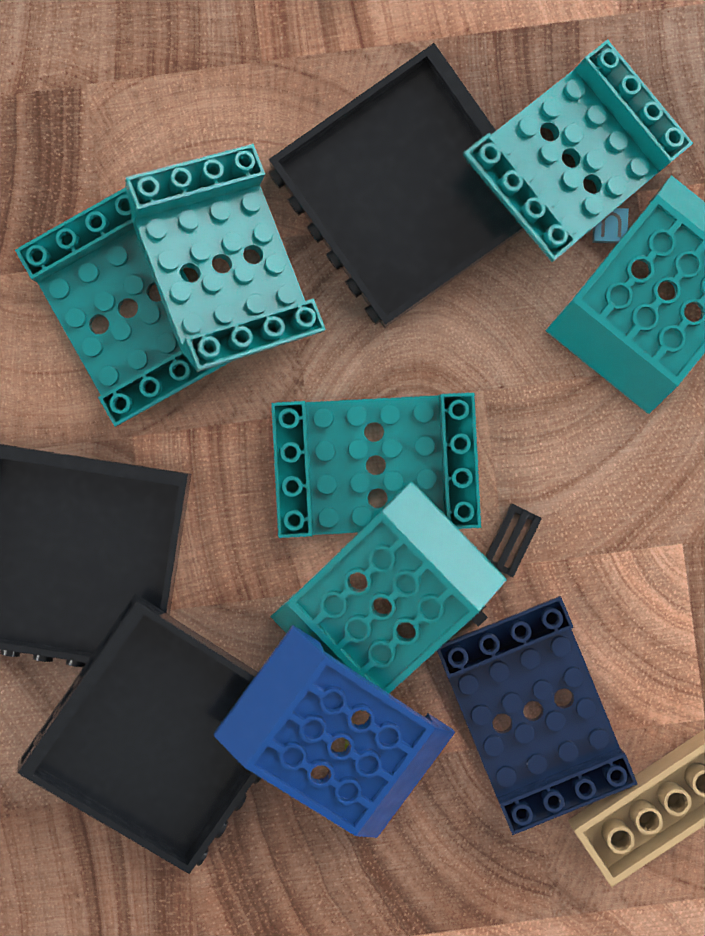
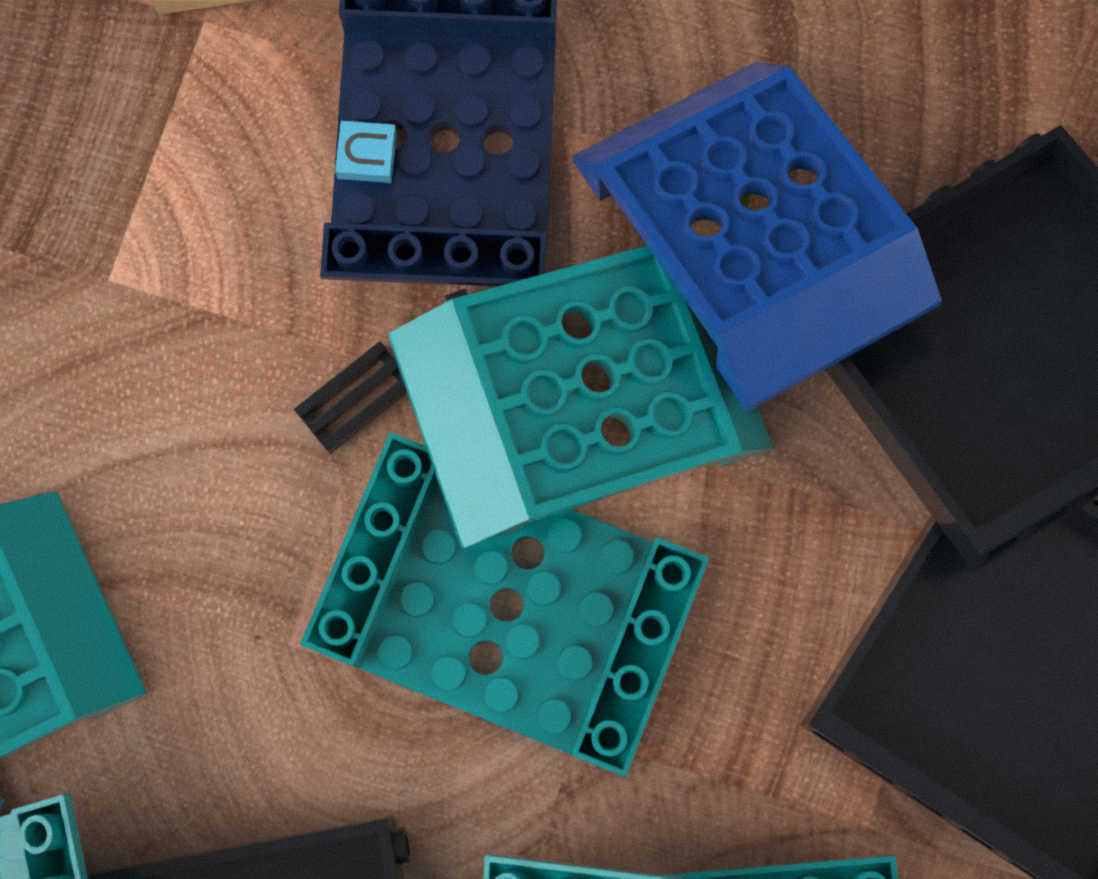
camera: 150 degrees left, 10 degrees down
none -> medium azure tile [335,121,397,183]

